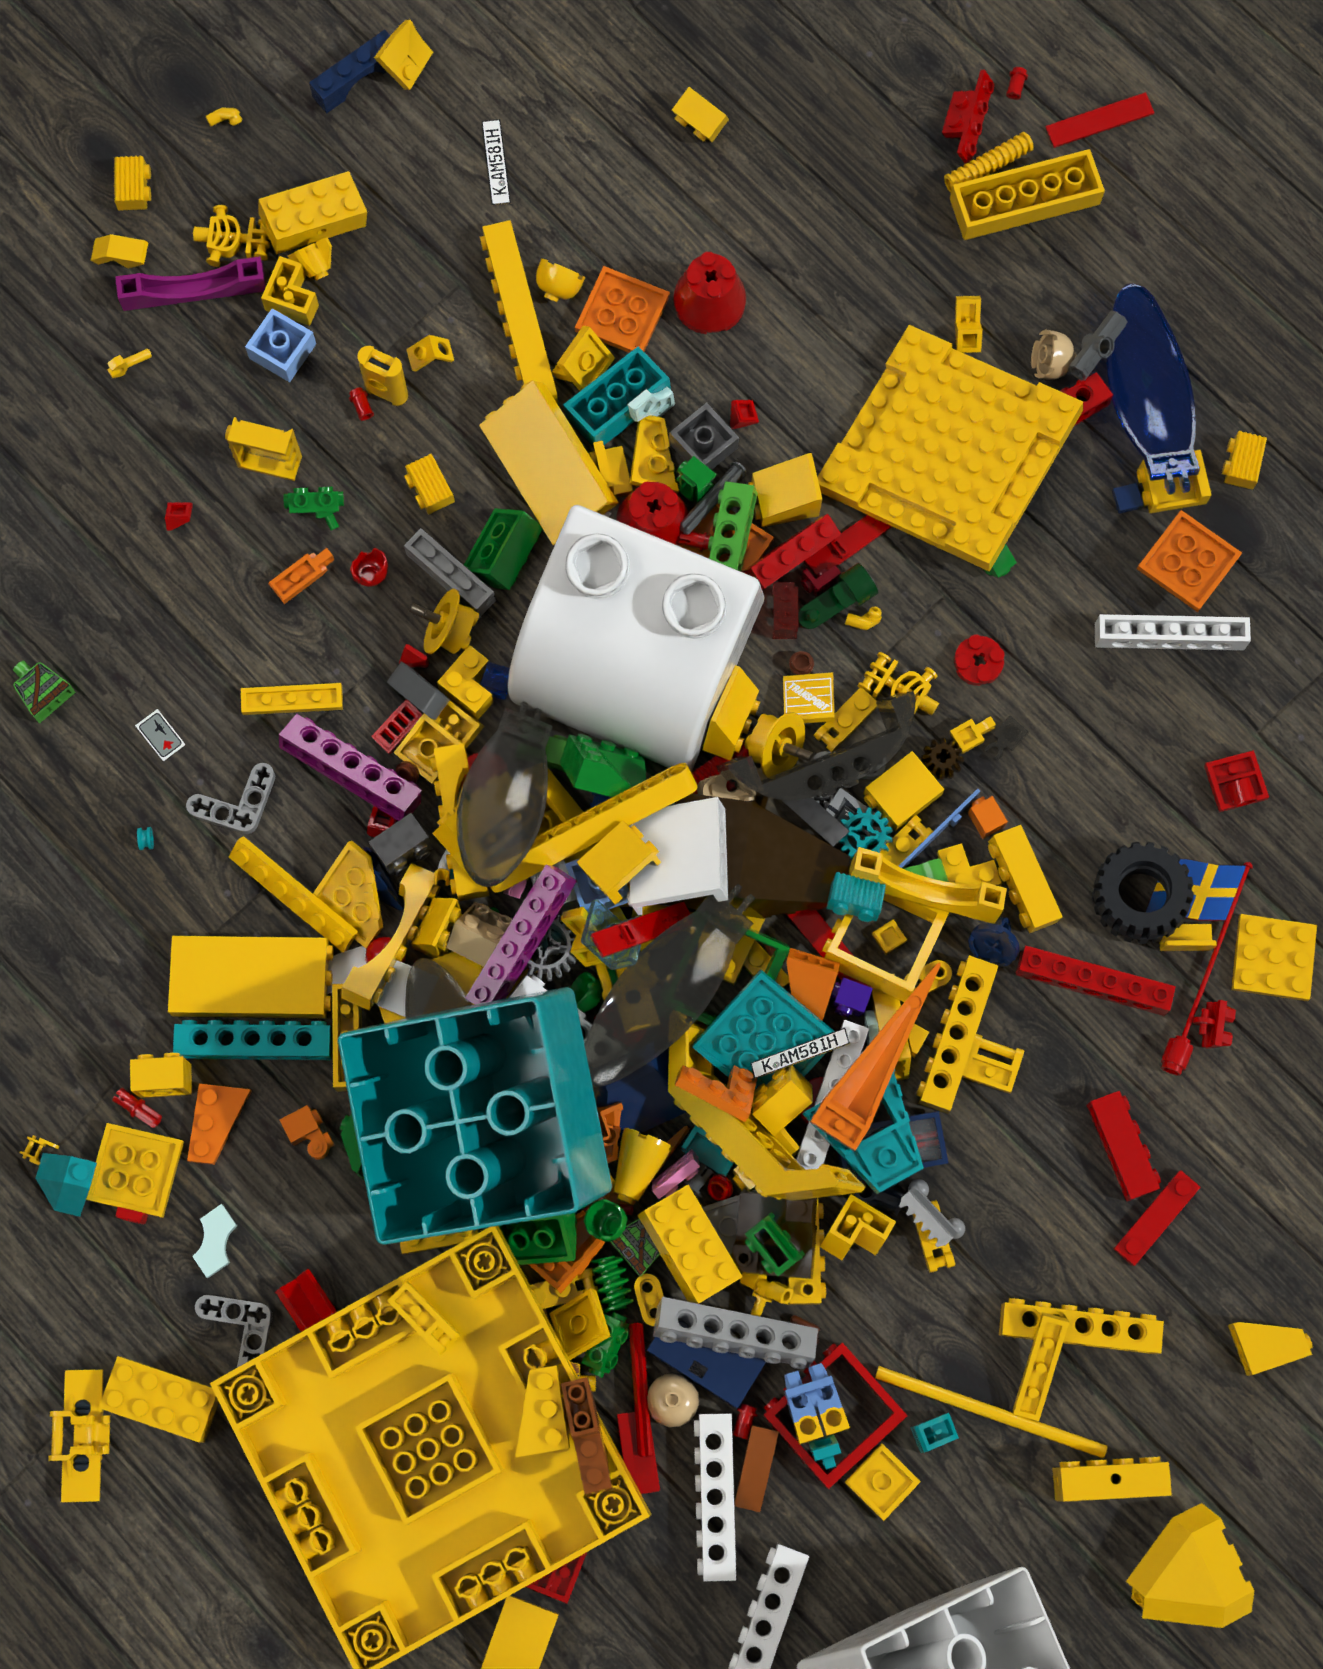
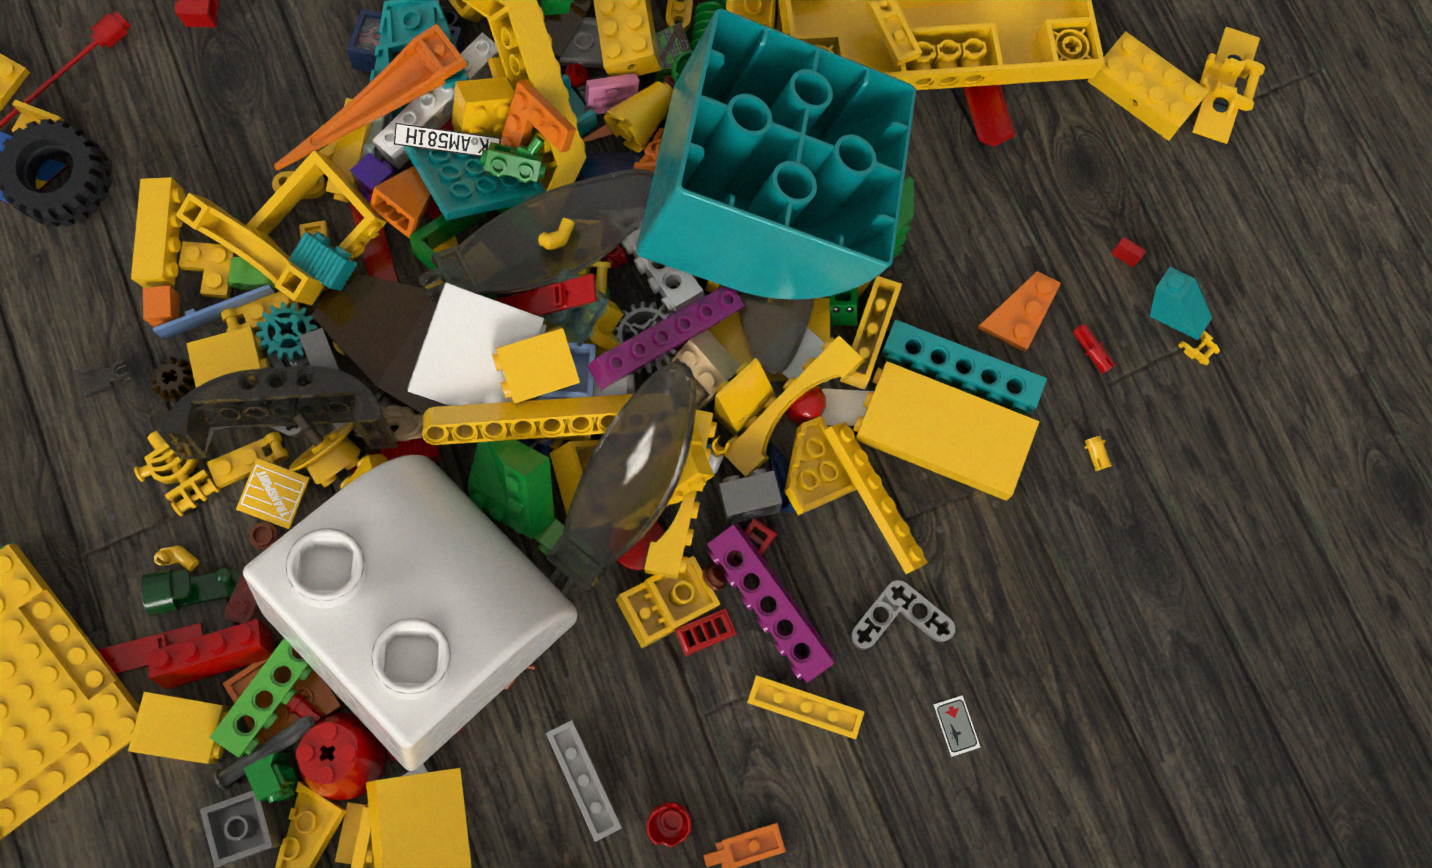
camera: 160 degrees left, 0 degrees up
torso [13,661,76,724] -> none
yellow plate [86,1123,184,1218] -> none
yellow brick [130,1053,192,1098] -> none
teal bush [137,827,154,850] -> none
light aqua tile [192,1204,237,1278] -> none
light grey beam [195,1295,272,1368] -> none
orange brick [280,1105,335,1160] -> none
dark grey beam [387,662,450,720] -> none
red slope [399,644,429,668] -> none
yellow piece [409,589,479,654] -> none
yellow brick [437,645,493,720] -> none
green slope [464,508,543,590] -> none
clear blue brick [480,662,510,700] -> none
green hair [570,971,603,1013] -> none
red slope [730,400,759,429] -> none
dark red bracket [801,565,841,597] -> none
yellow brick [916,955,998,1114] -> none
yellow plate [950,717,996,754] -> none
red plate [954,635,1005,686] -> none
yellow plate [962,1033,1024,1094] -> none
dark blue tile [968,917,1020,967] -> none
red brick [1015,945,1176,1016] -> none
red hips [1193,1000,1236,1049] -> none
none -> green brick [480,135,547,183]
none -> yellow arm [538,218,575,250]
none -> yellow pin [1084,435,1112,472]

